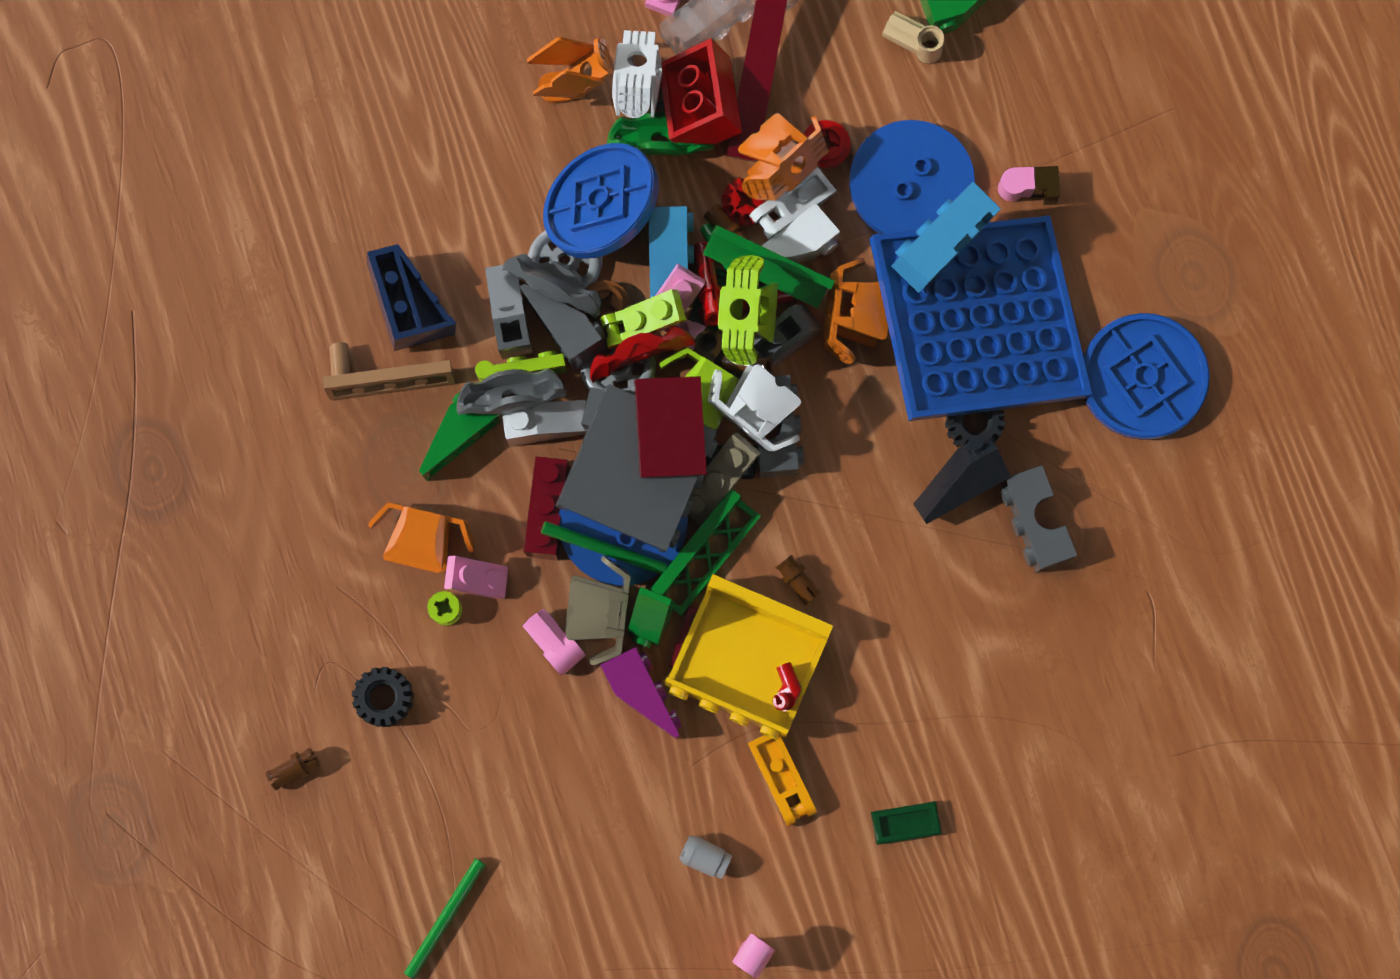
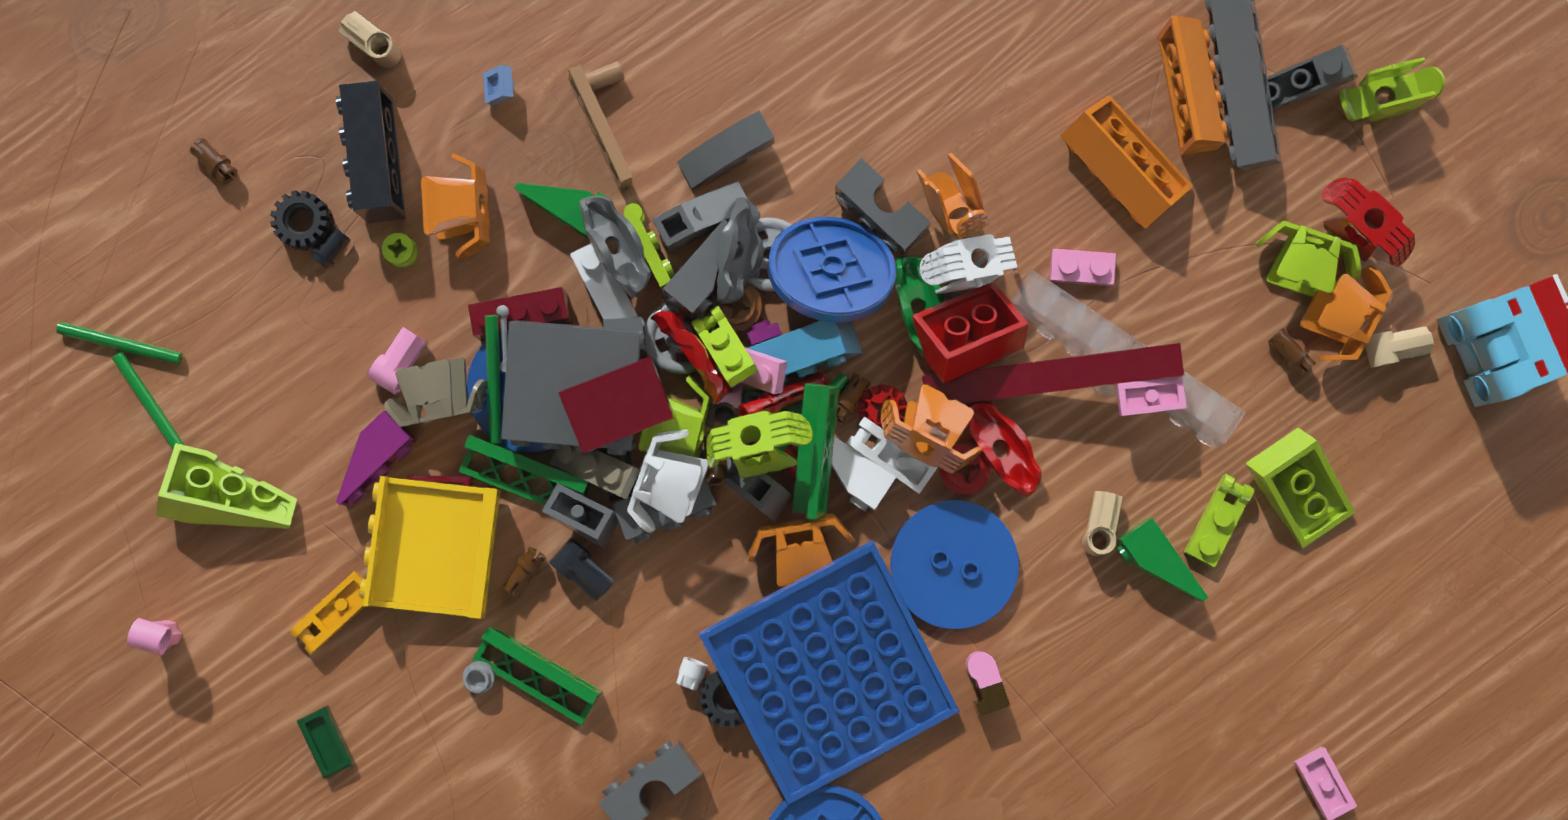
camera: 75 degrees right, 5 degrees up
dark blue wedge [367,244,456,351] -> none
bright pink plate [444,556,509,599] -> none
green slope [628,587,673,649] -> none
light grey piece [679,835,732,879] -> none
red arm [772,662,802,712] -> none
dark azure wedge [891,182,1001,293] -> none
black slope [914,433,1011,524] -> none
none -> green bar [112,352,186,450]
none -> lime wedge [156,443,297,529]
none -> black pin [311,227,351,268]
none -> black brick [336,80,406,223]
none -> tan piece [338,11,401,69]
none -> light grey plate [463,661,495,694]
none -> green fence [472,626,602,725]
none -> medium blue plate [483,65,514,105]
none -> light grey hinge [496,305,509,372]
none -> dark grey slope [542,484,619,548]
none -> black piece [549,537,615,601]
none -> white hose [676,657,708,690]
none -> dark grey slope [677,110,775,190]
none -> magenta plate [747,320,782,346]
none -> dark grey arch [835,158,931,255]
none -> red piece [967,401,1042,497]

